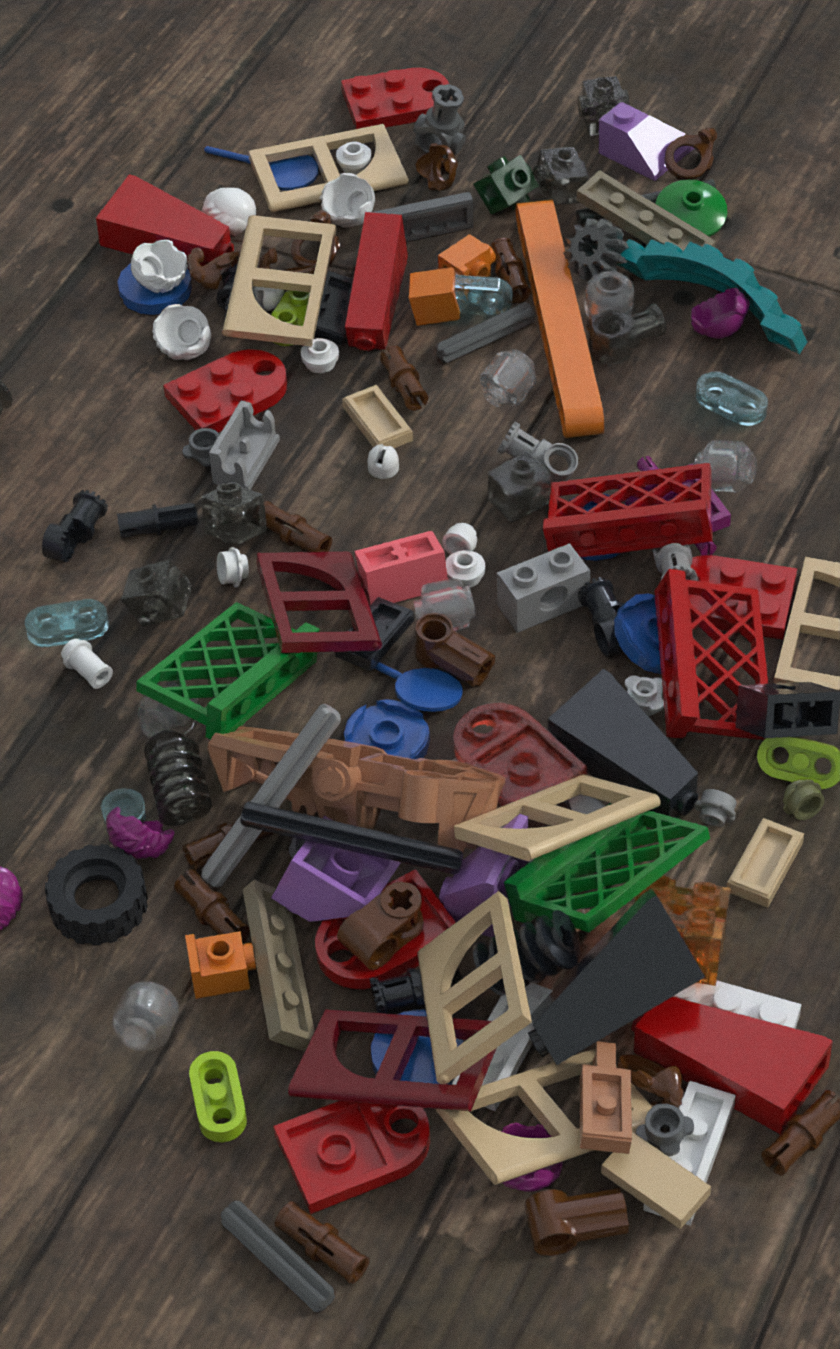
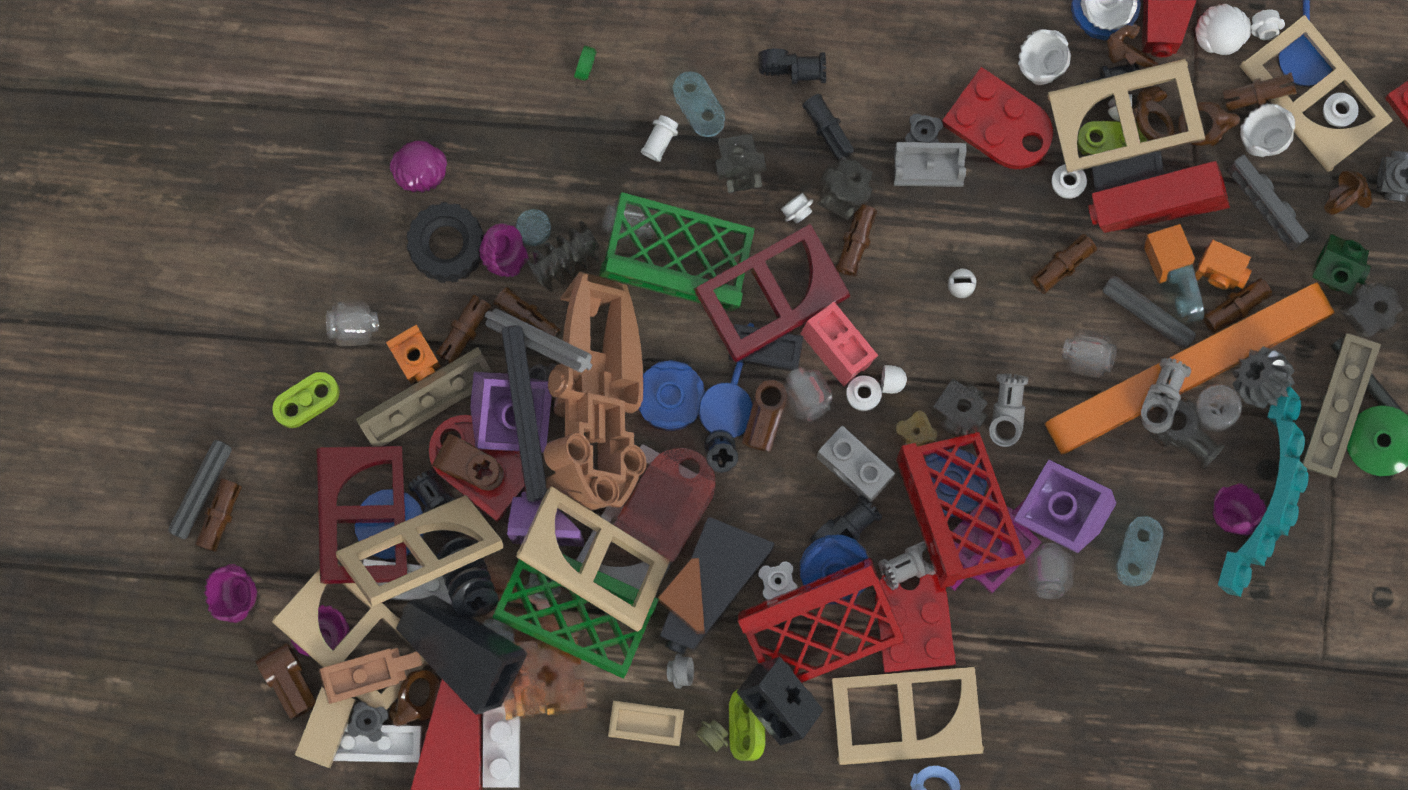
camera: 70 degrees right, 30 degrees up
red plate [273,1101,430,1214] -> none
tan tile [342,385,413,448] -> none
none -> magenta hair [204,564,258,623]
none -> dark orange slope [658,558,705,634]
none -> black bush [704,430,738,473]
none -> clear yellow plate [896,411,937,447]
none -> medium lavender slope [1014,460,1117,553]
none -> light grey connector [1141,358,1192,433]
none -> reddish brown pin [1223,72,1297,112]
none -> white plate [1251,10,1285,40]

